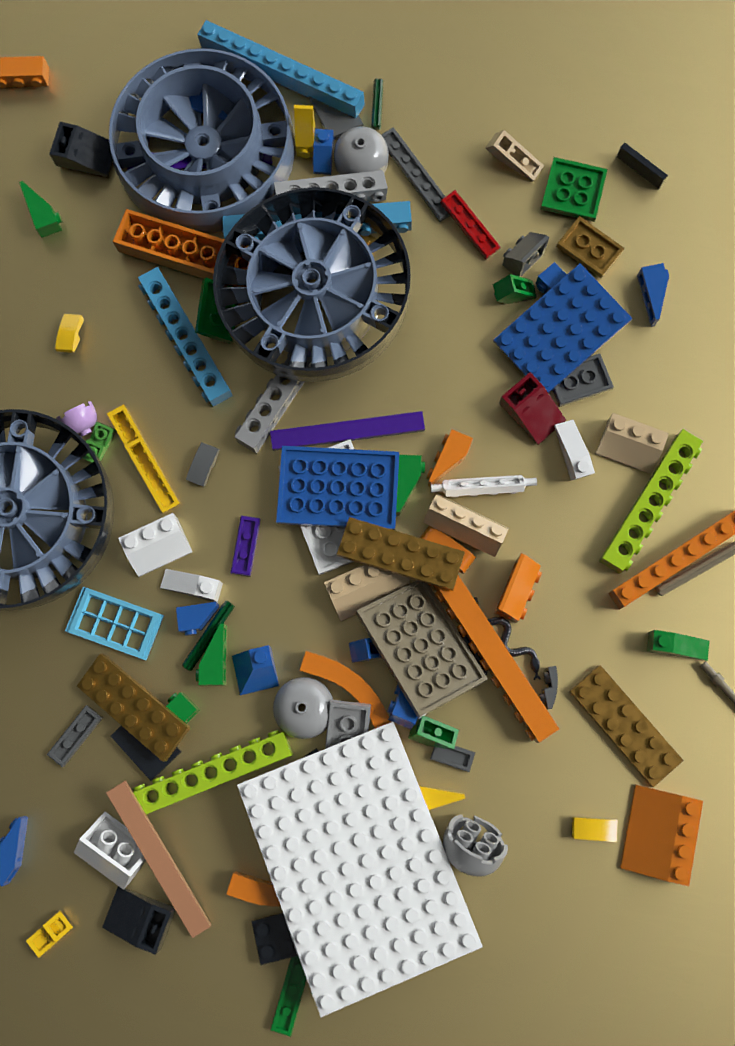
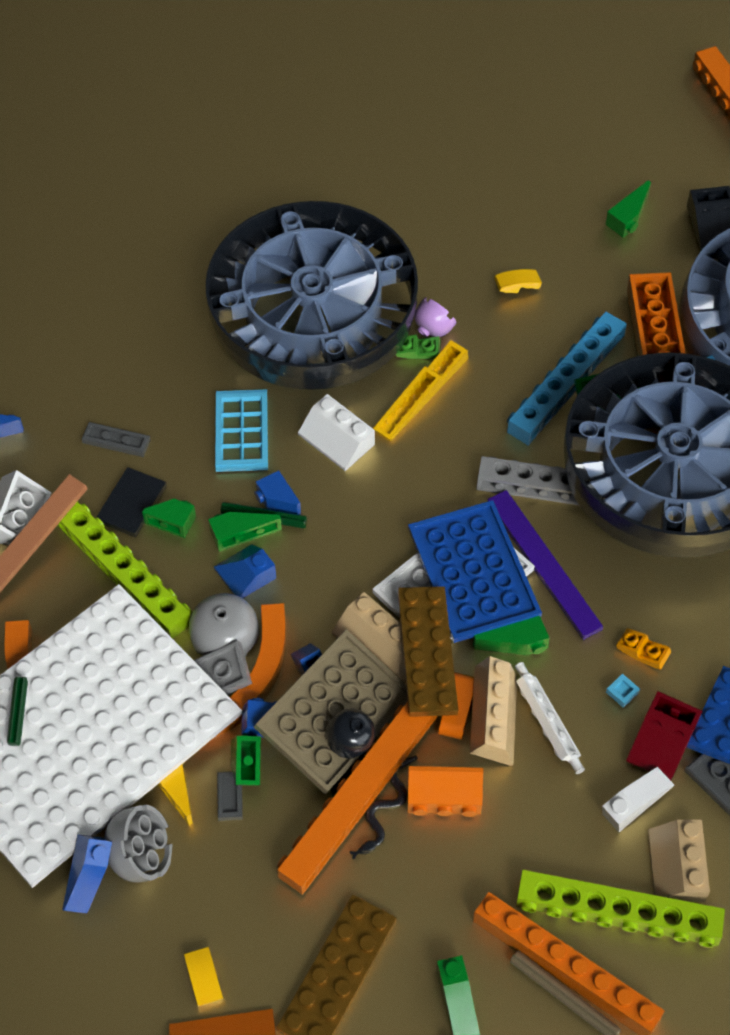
camera: 65 degrees right, 20 degrees down
pearl gold plate [77,654,190,762] -> none
white slope [160,569,223,603] -> none
dark grey slope [186,442,220,487] -> none
dark purple tile [231,516,261,577] -> none
orange slope [426,429,473,487] -> none
dark grey slope [539,666,558,709] -> none
none -> dark green axle [7,677,28,746]
none -> blue slope [62,834,112,913]
none -> black cylinder [325,708,375,759]
none -> medium azure plate [606,674,640,708]
none -> light orange slope [616,628,671,670]

